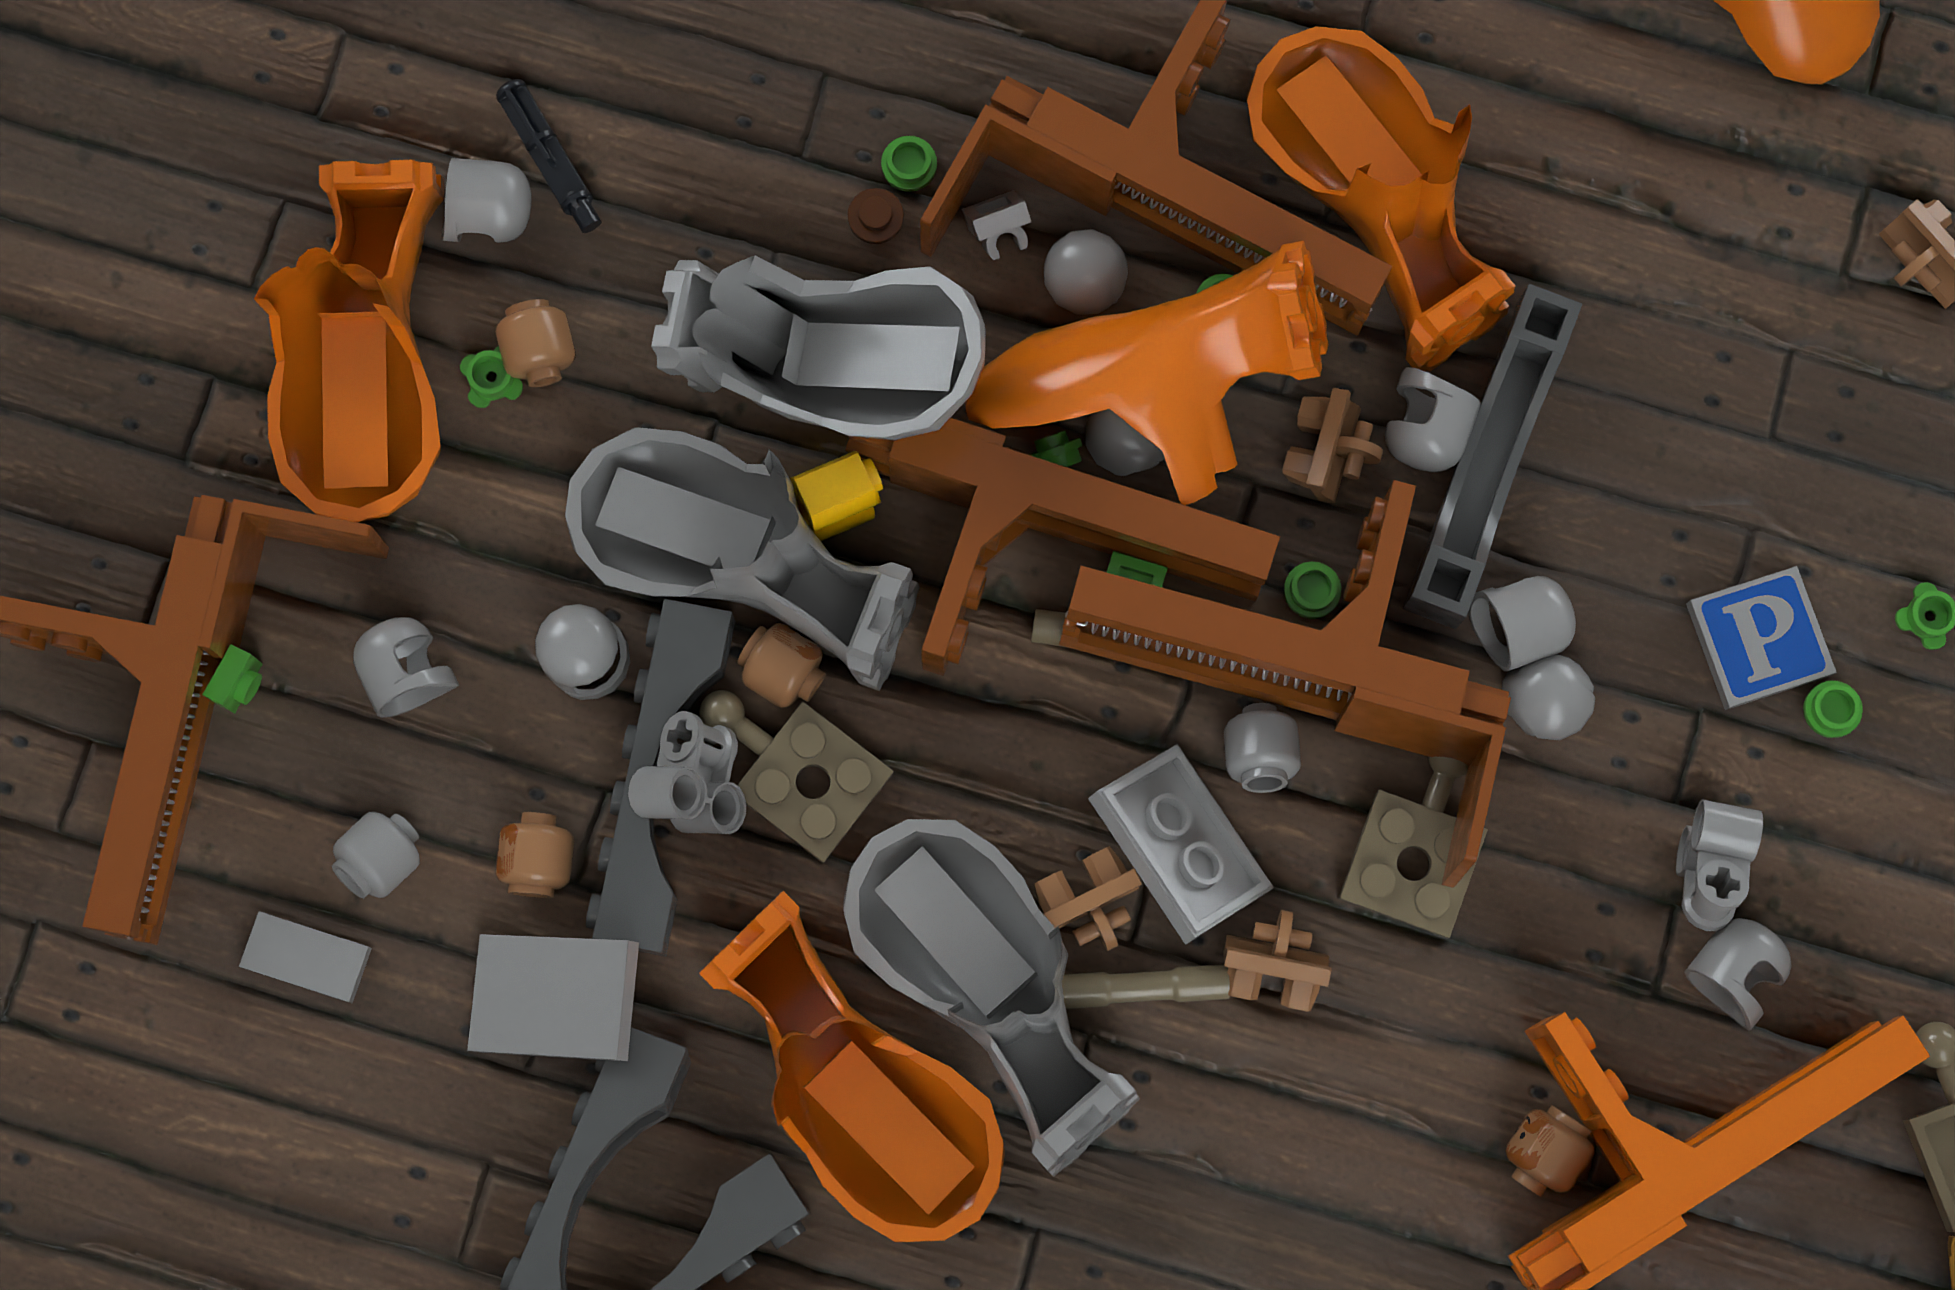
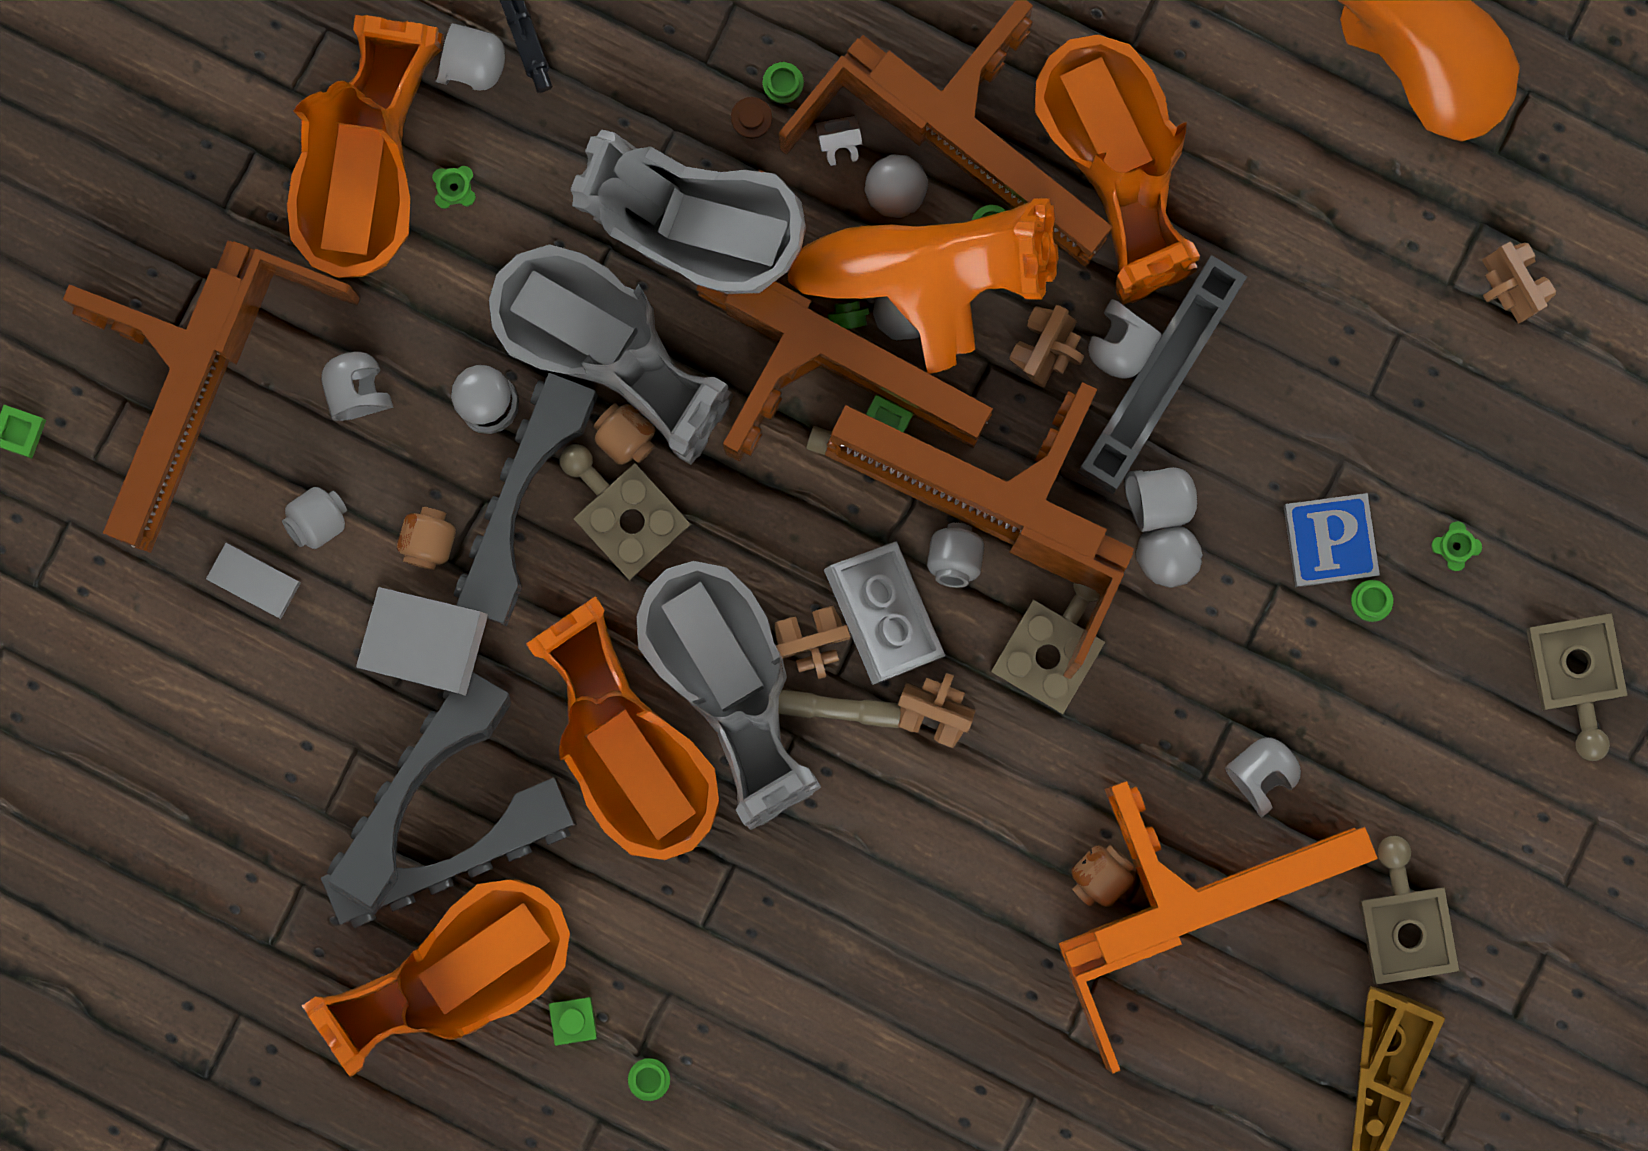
camera: 15 degrees right, 5 degrees up
bright green plate [202,644,262,714] -> none
medium nougat head [495,299,576,387] -> none
light grey piece [628,711,746,834] -> none
yellow brick [790,451,883,541] -> none
bright green plate [1284,562,1341,619] -> none
light grey piece [1676,799,1763,931] -> none

